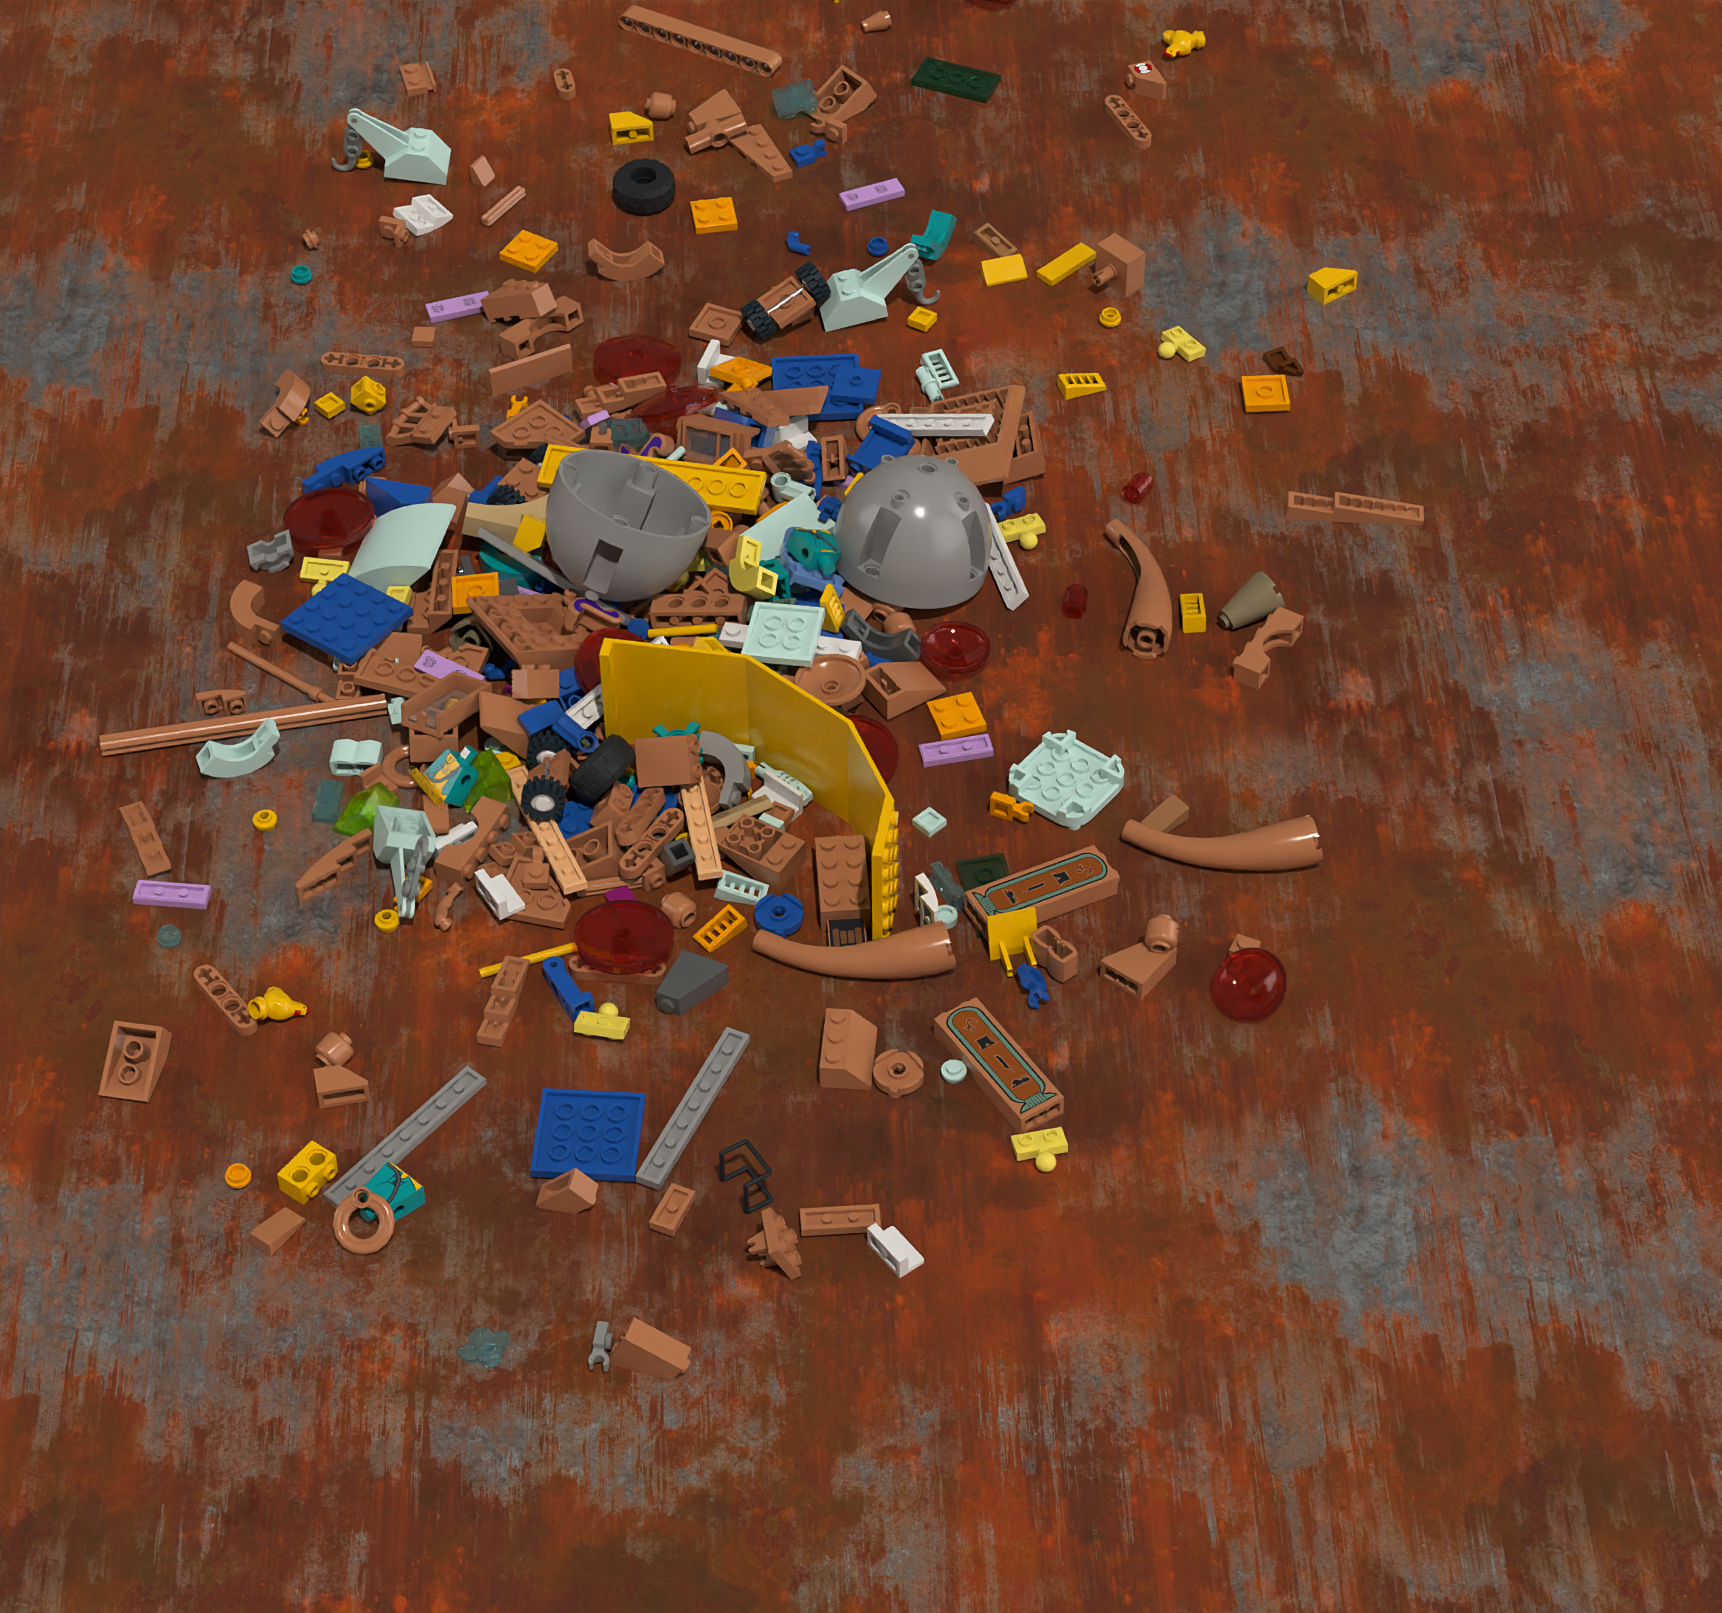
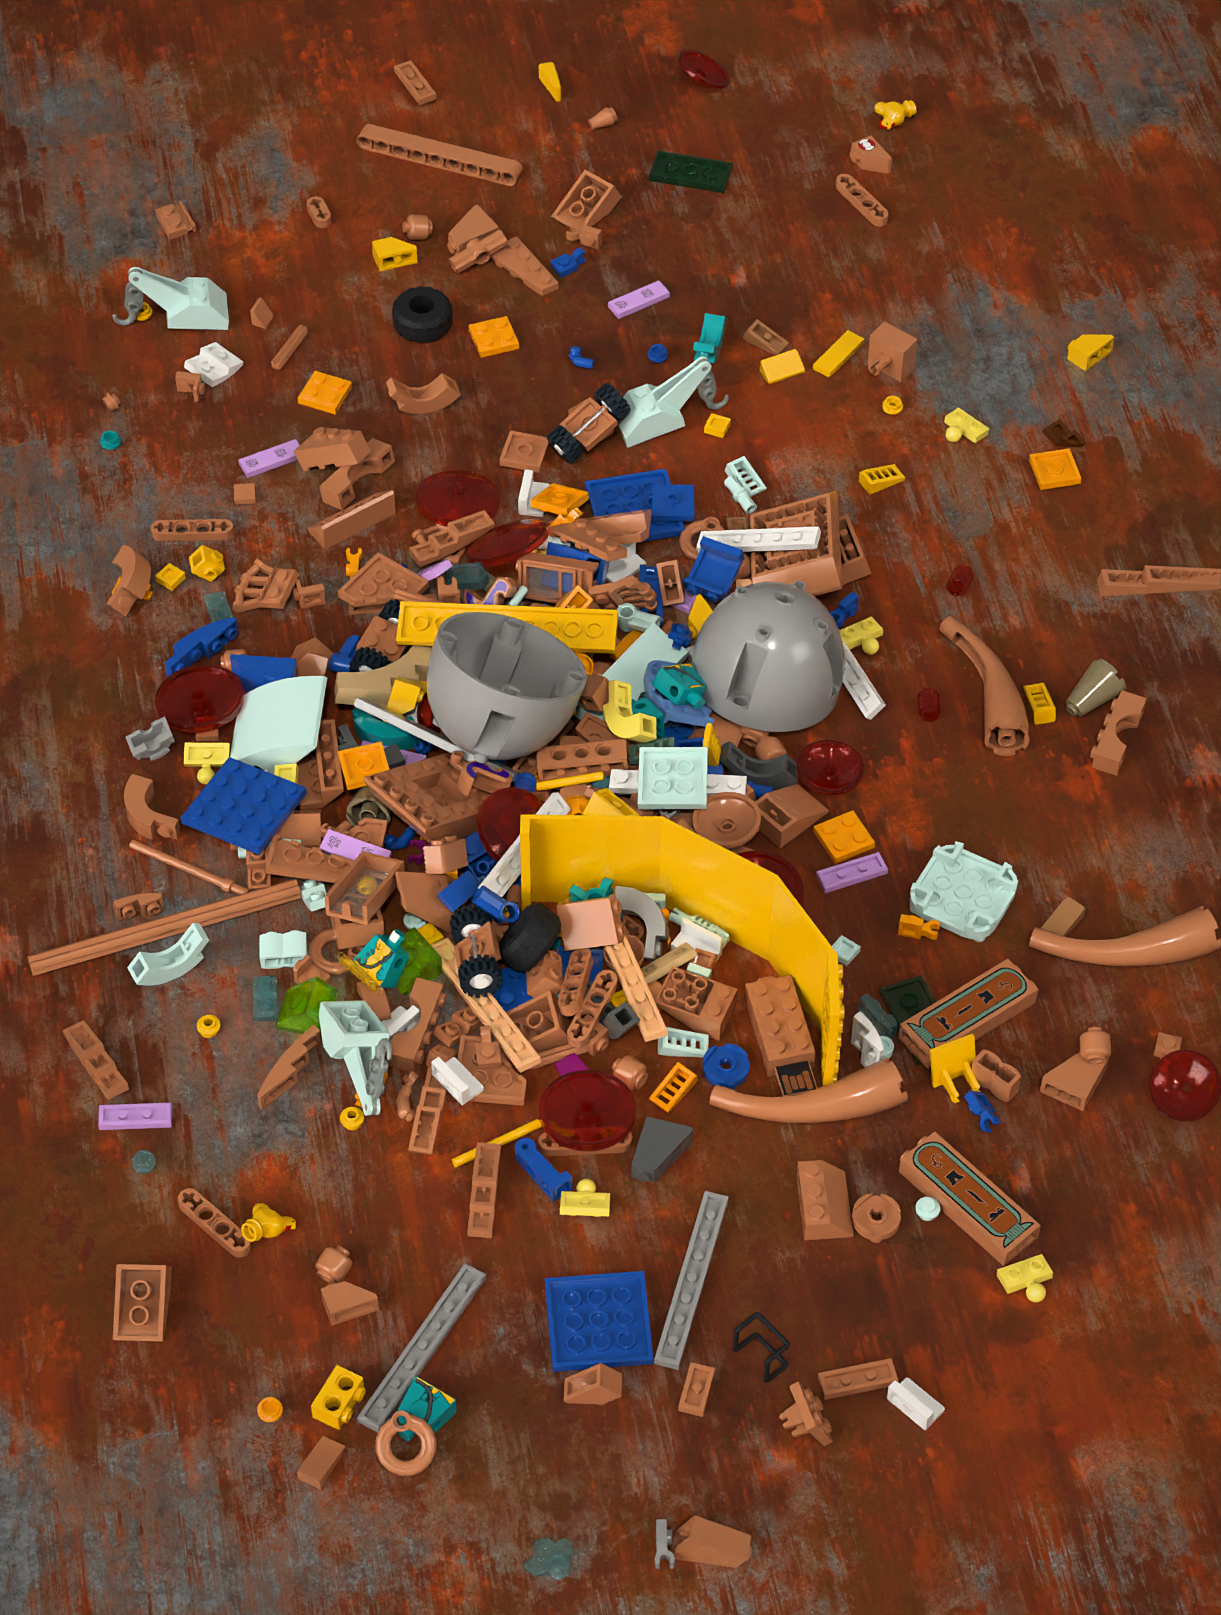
camera: 10 degrees left, 5 degrees up
clear light blue brick [772,79,819,119] -> none
none -> nougat slope [408,1067,448,1155]

